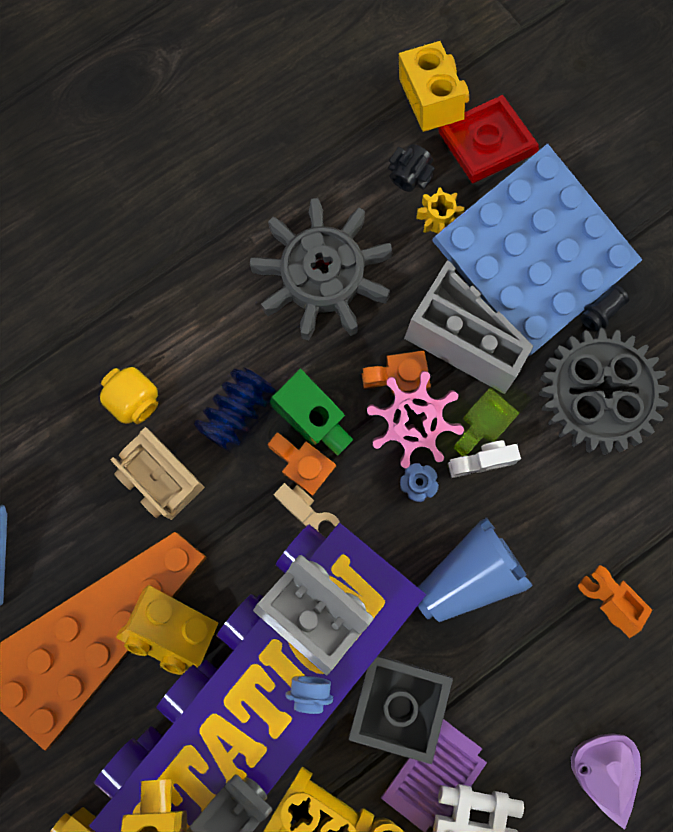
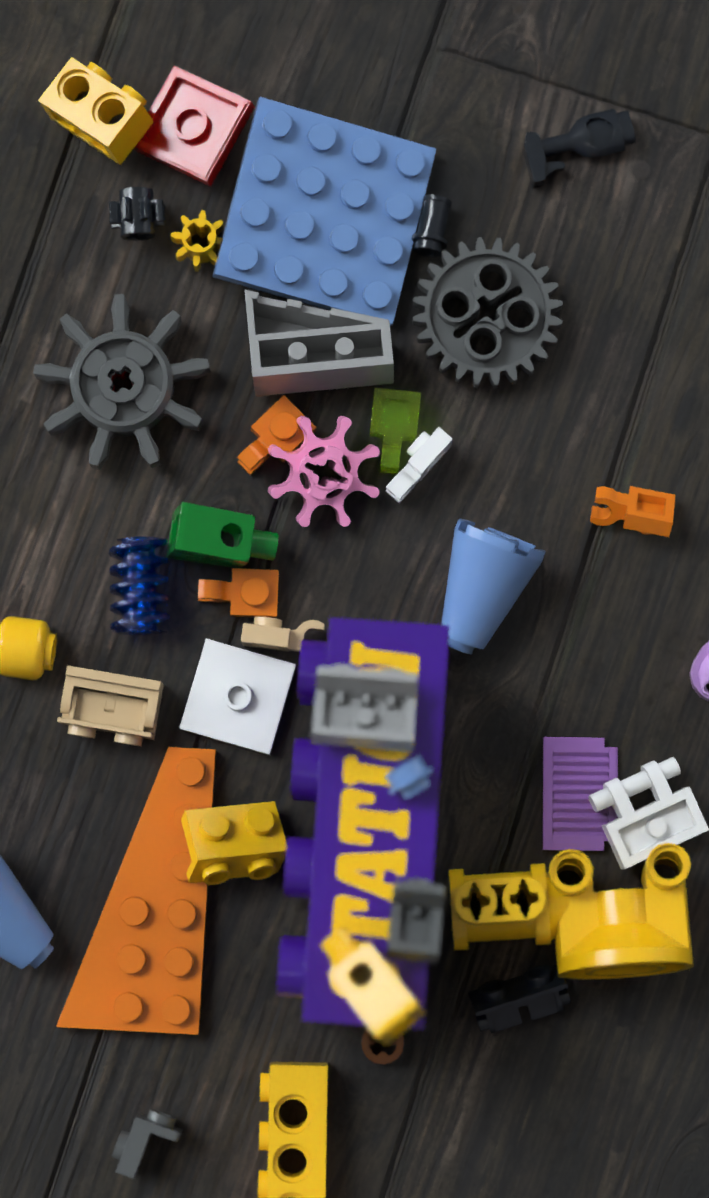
camera: 40 degrees left, 5 degrees up
dark grey brick [348,655,453,765] -> none
medium blue plate [400,463,439,502] -> none
none -> white plate [179,638,296,755]

